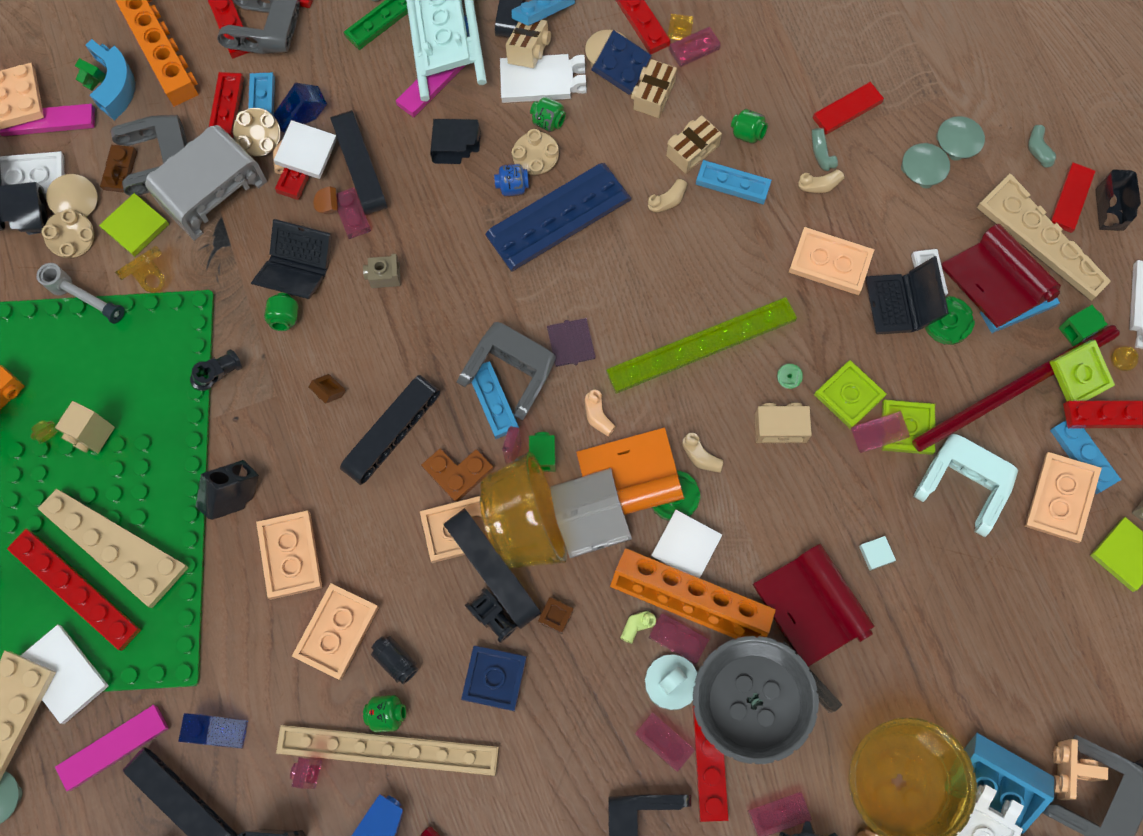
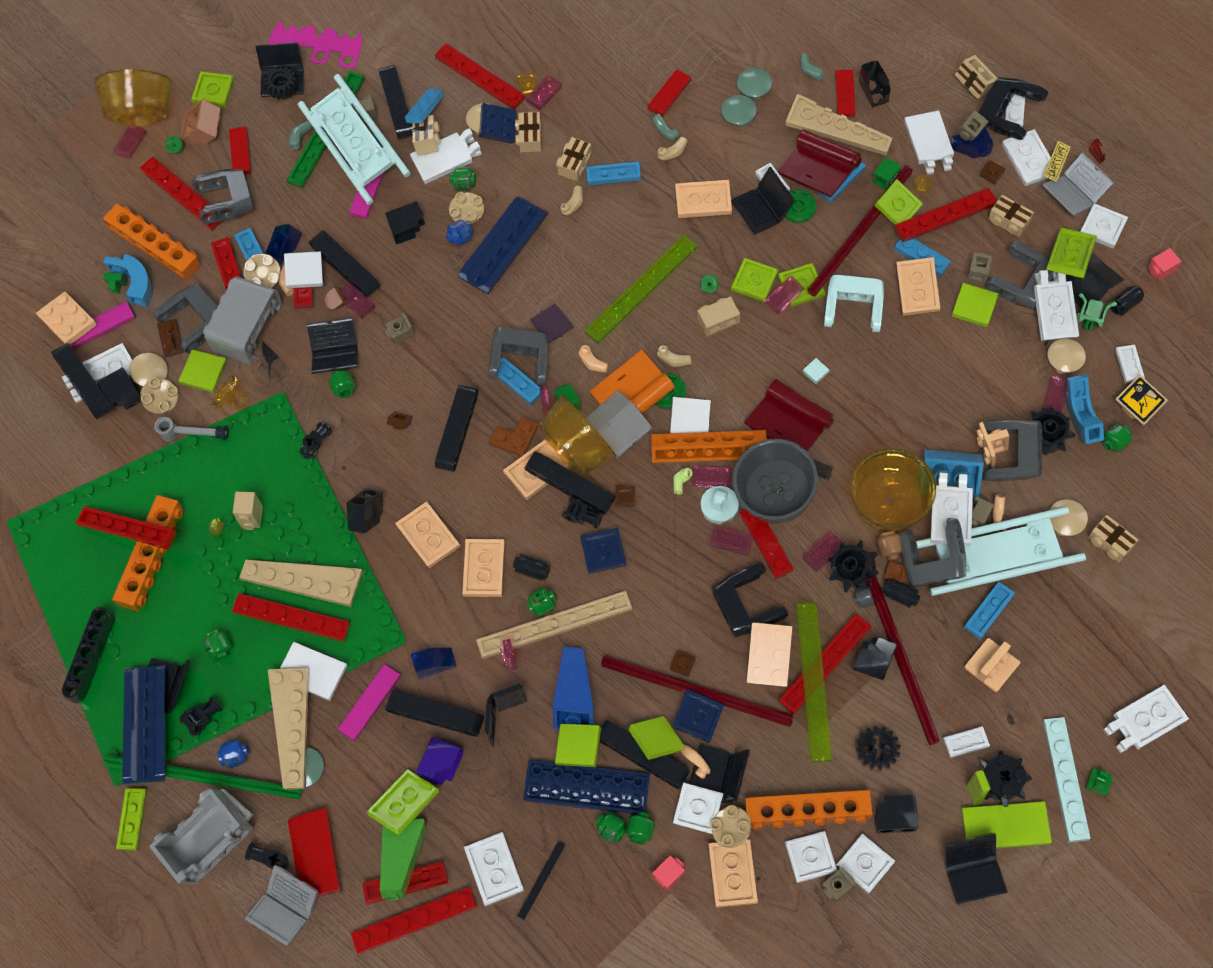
camera: 20 degrees left, 5 degrees down
green head [731,109,768,144] -> none

